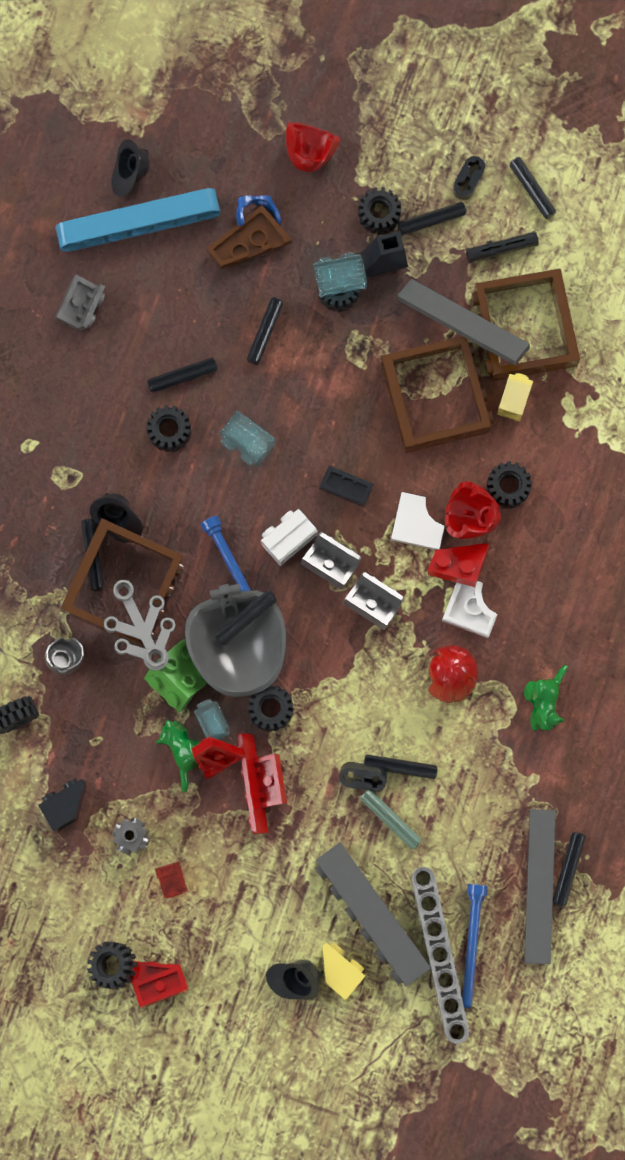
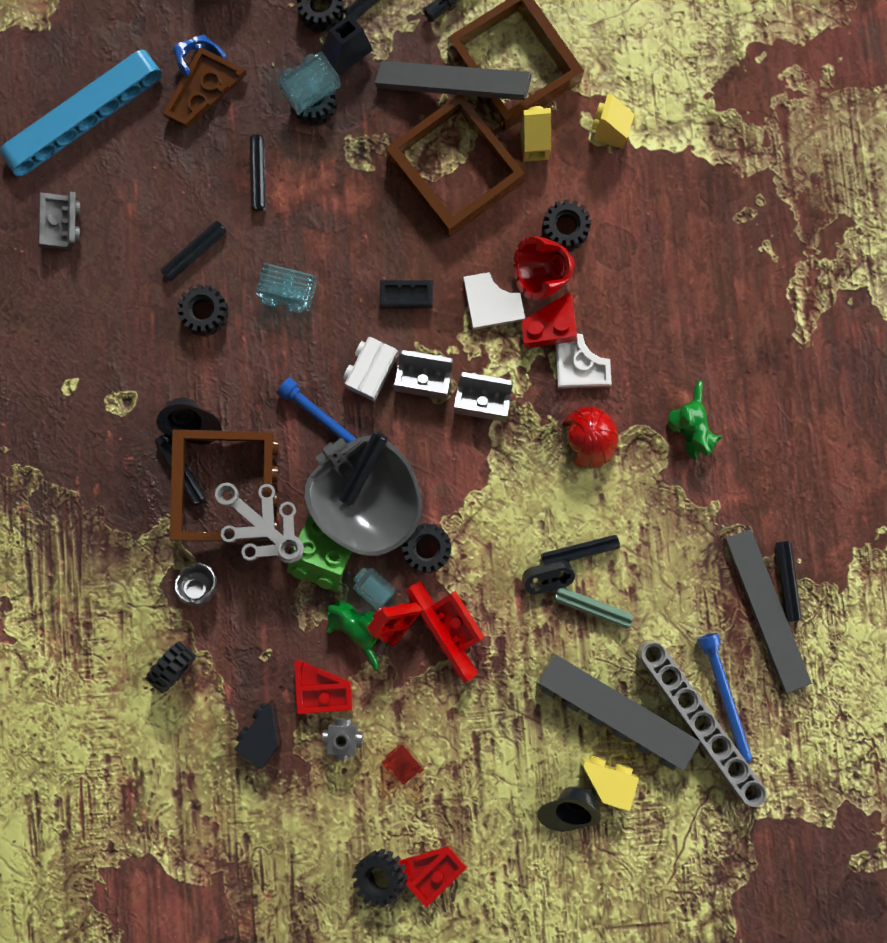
camera: 25 degrees left, 5 degrees up
black piece [112,140,149,197] -> none
none -> red wing [294,660,353,714]
none -> light yellow slope [591,94,634,149]

